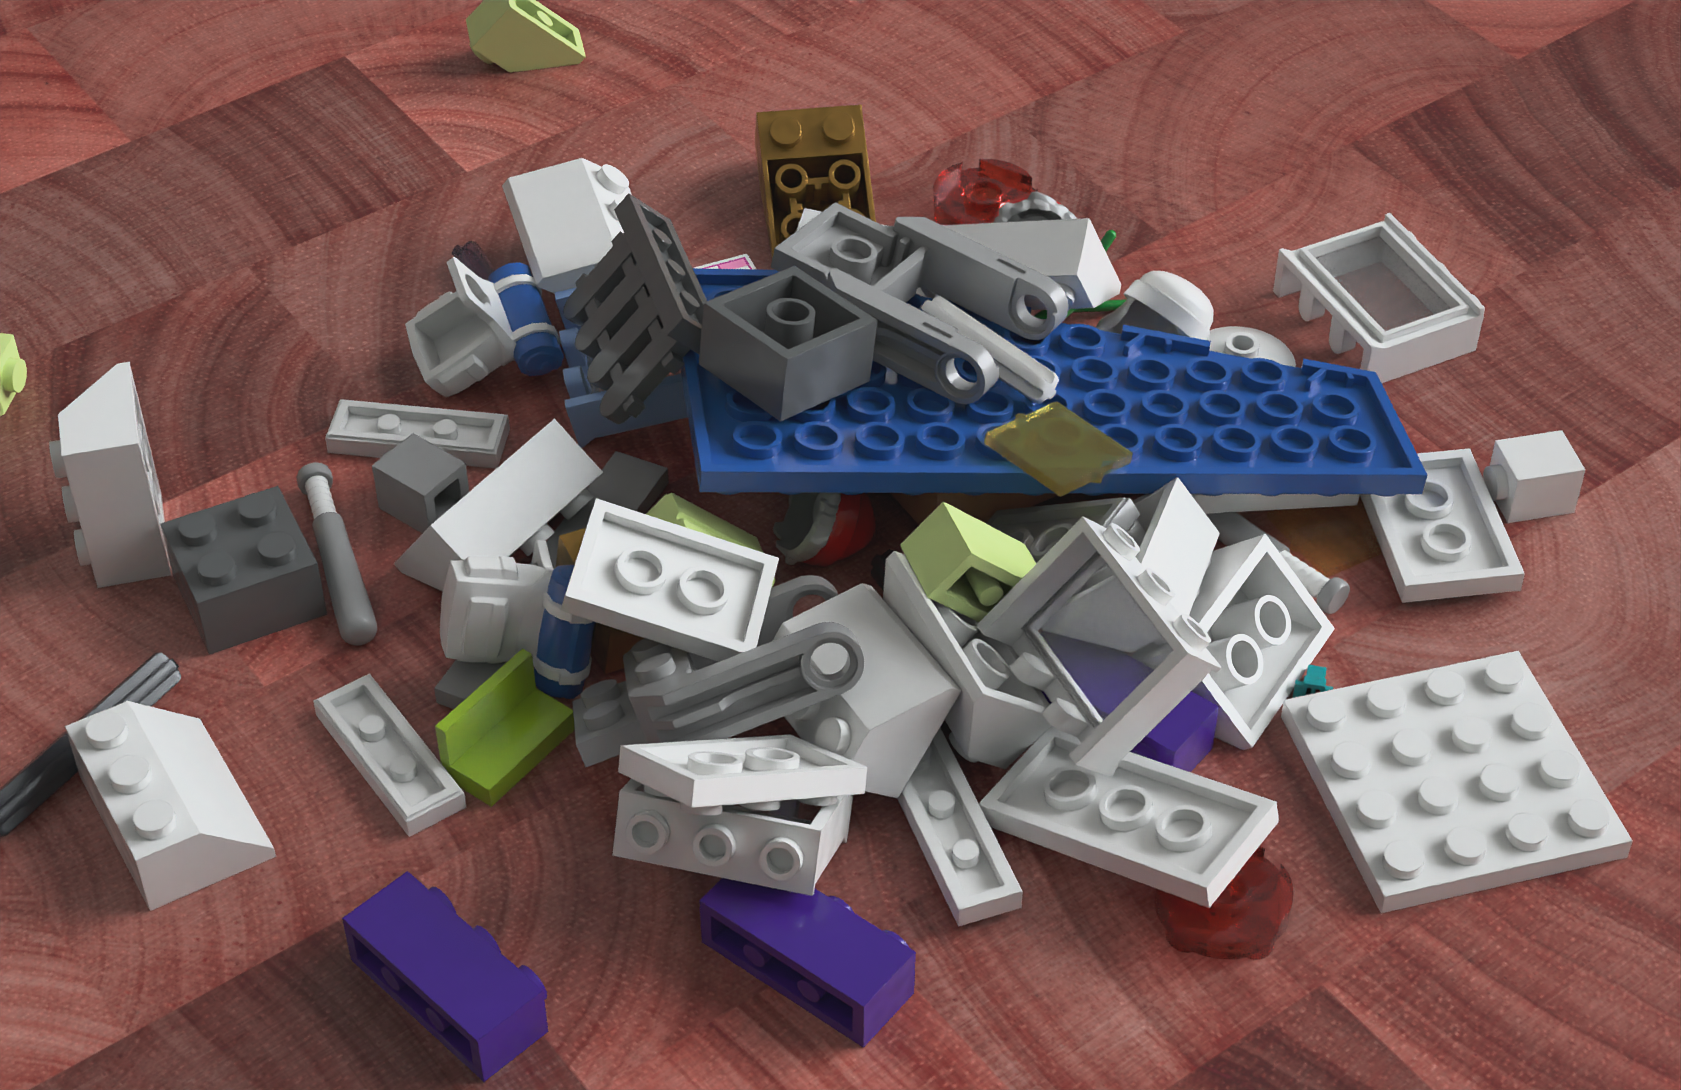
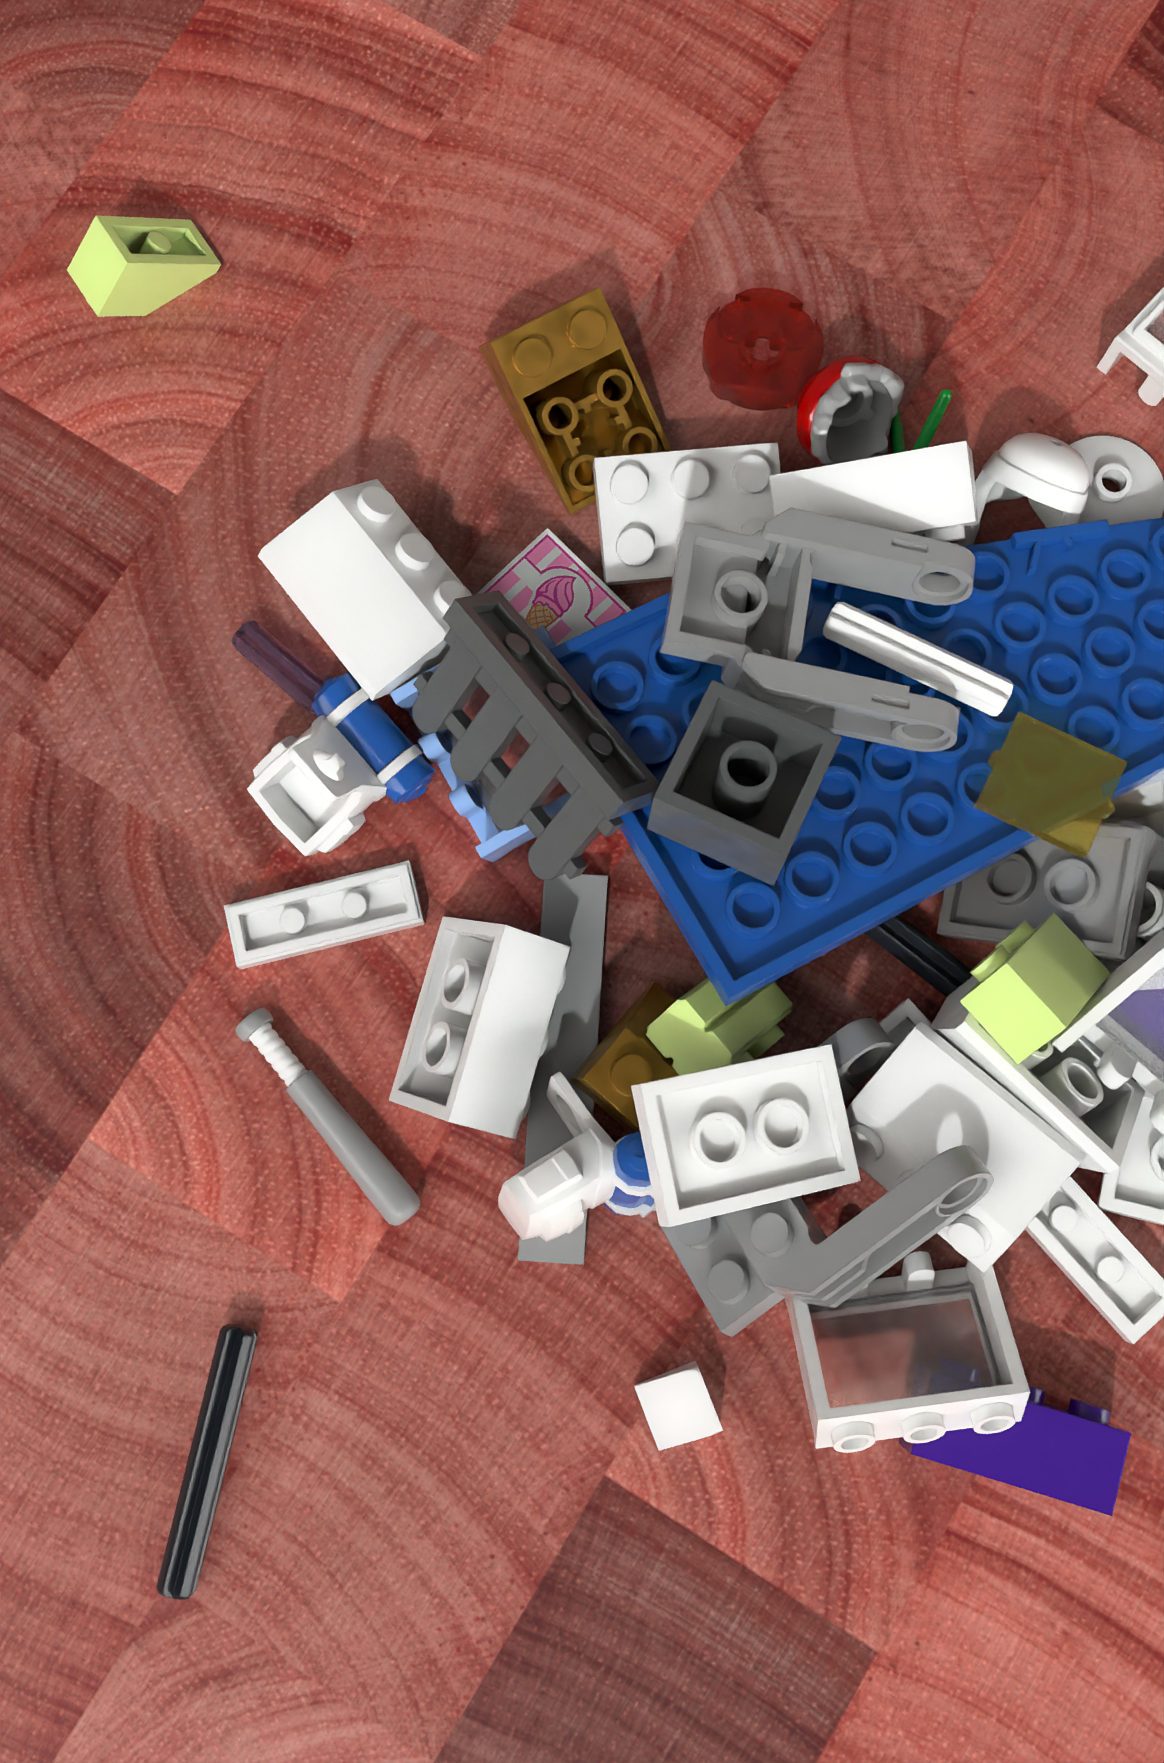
camera: 20 degrees left, 35 degrees up
white slope [49,362,171,588] -> none
white slope [65,701,276,911] -> none
dark grey brick [160,486,327,655] -> none
white tile [313,673,467,837] -> none
dark purple brick [342,871,549,1082] -> none
light grey brick [372,433,469,534] -> none
lime panel [435,648,575,807] -> none
white plate [618,734,868,816] -> none
none -> white slope [634,1361,723,1451]

